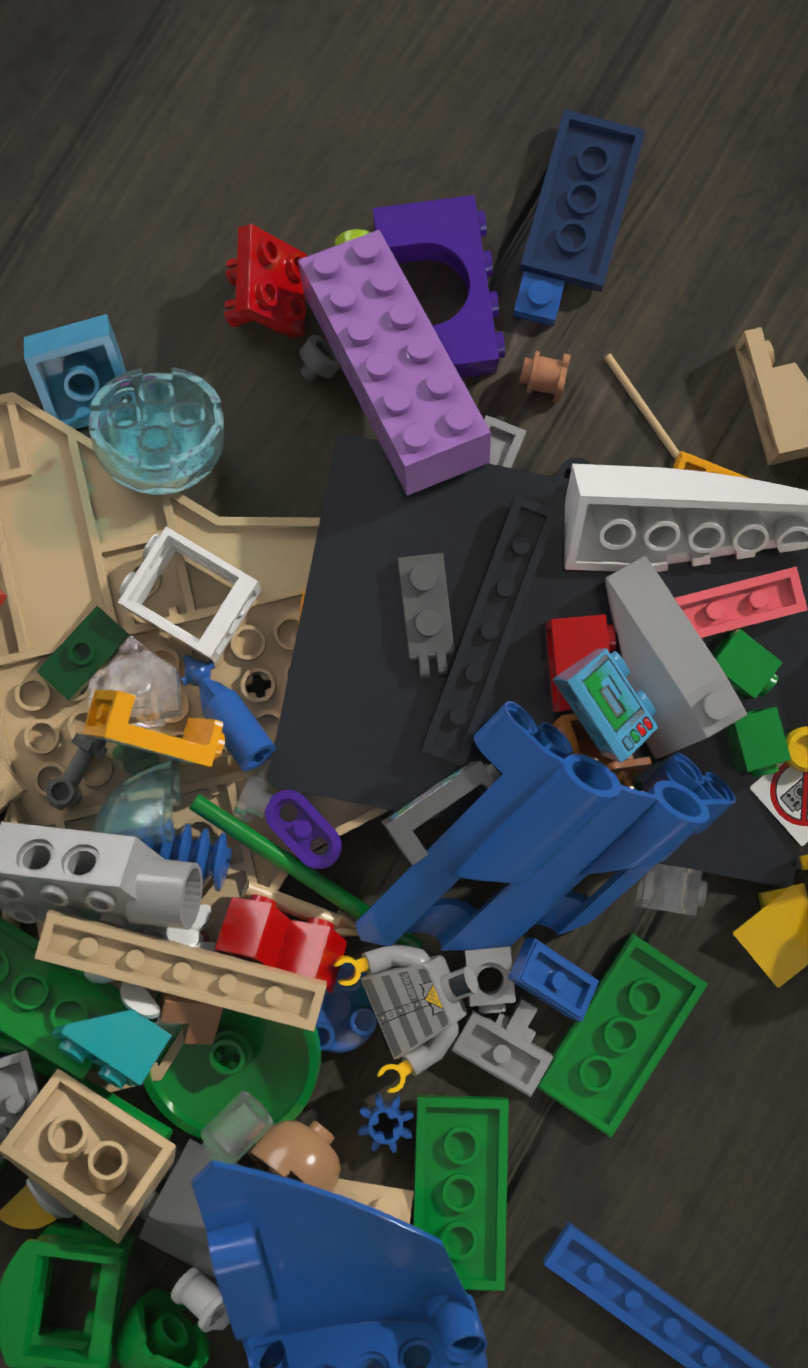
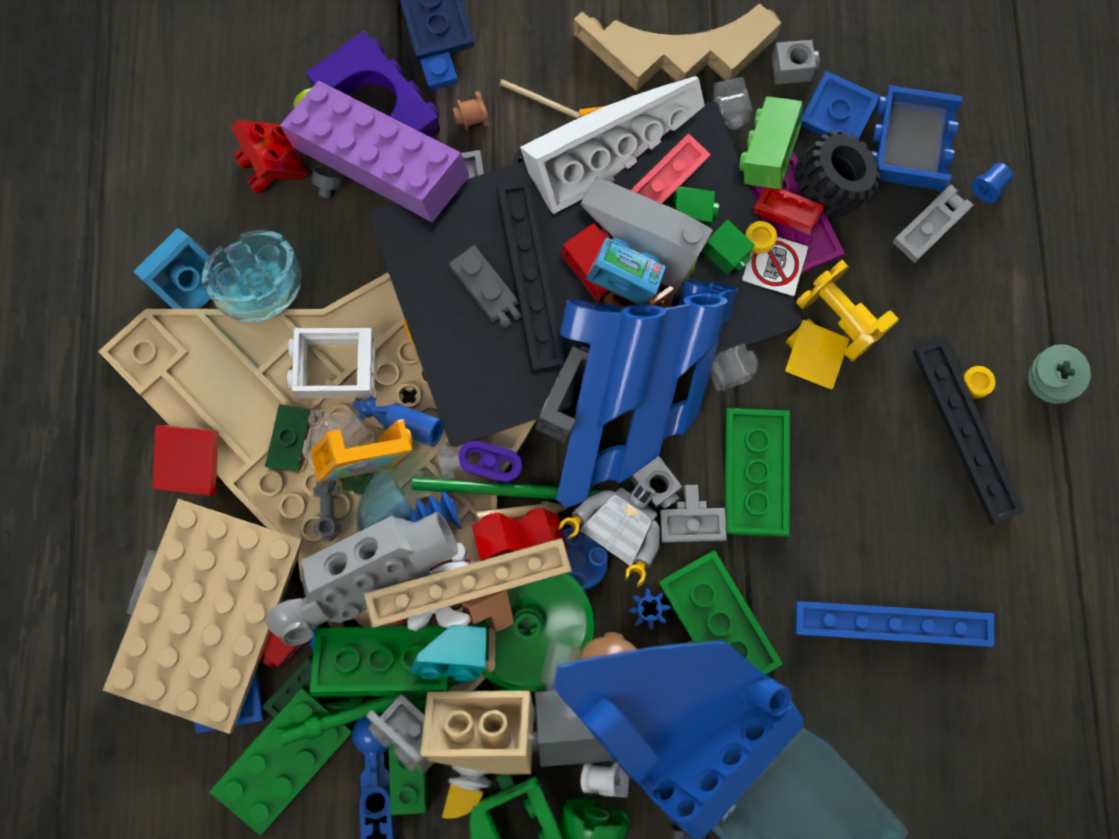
camera: 30 degrees left, 5 degrees down
blue plate [507,938,599,1022] -> none

